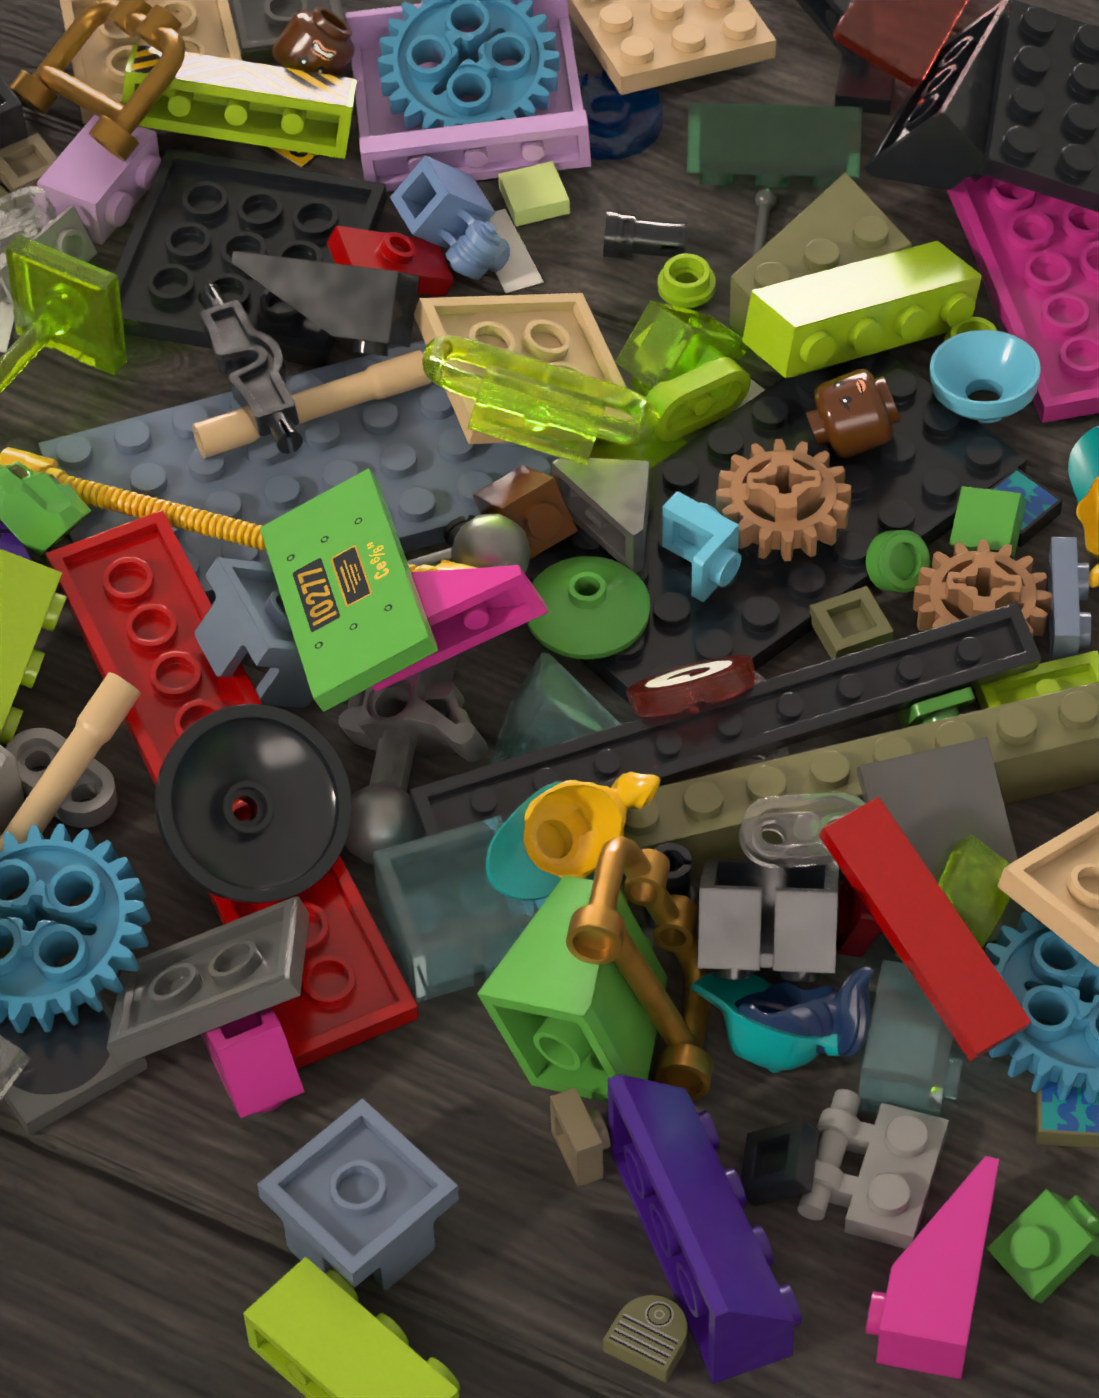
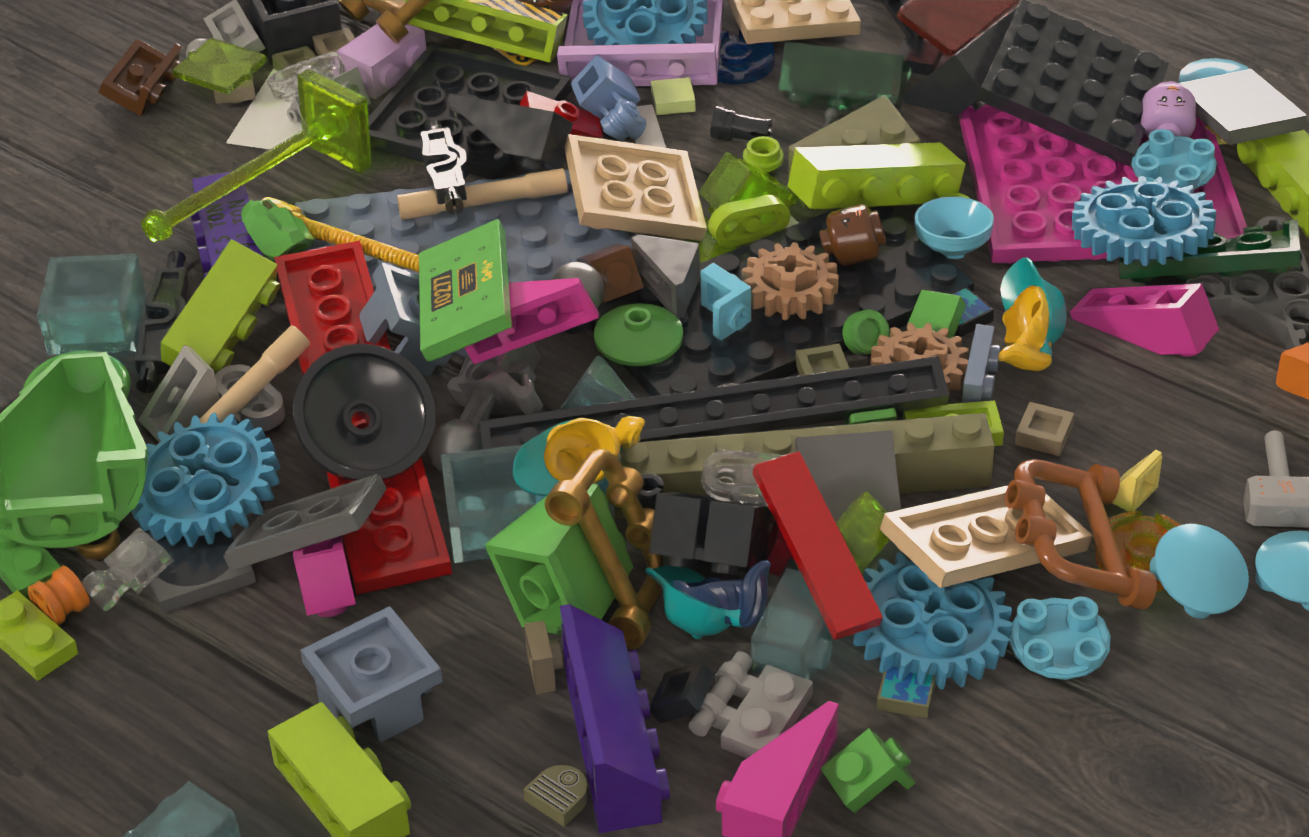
camera: 10 degrees right, 10 degrees down
clear neon green bar [422,335,660,466] -> none
clear red tile [626,655,756,717] -> none

